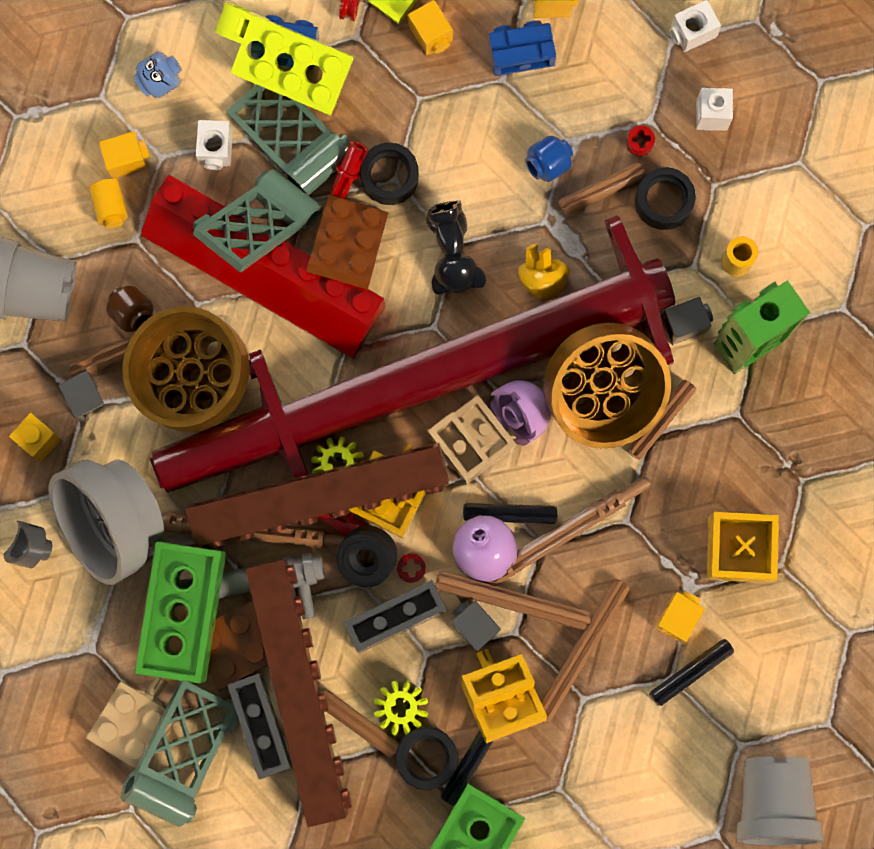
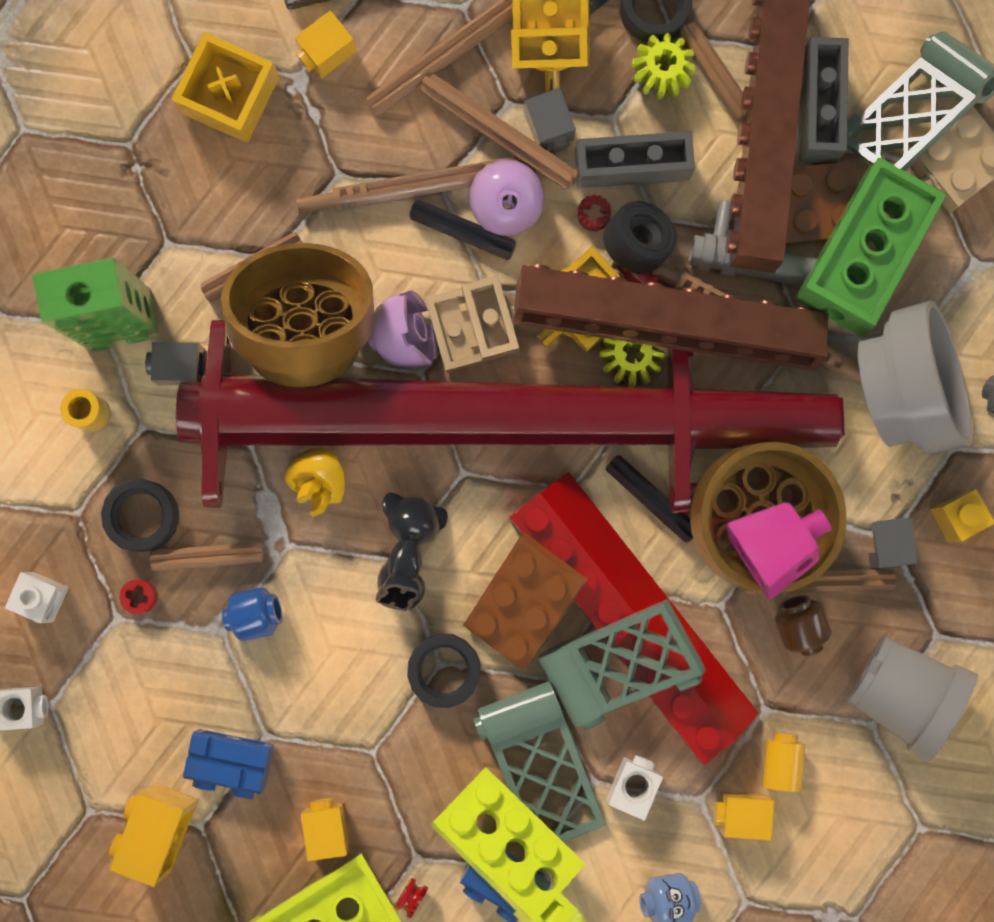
camera: 160 degrees left, 5 degrees up
red axle [329,141,369,199] -> none
none -> black axle [606,455,693,543]
none -> dark pink torso [727,503,831,600]

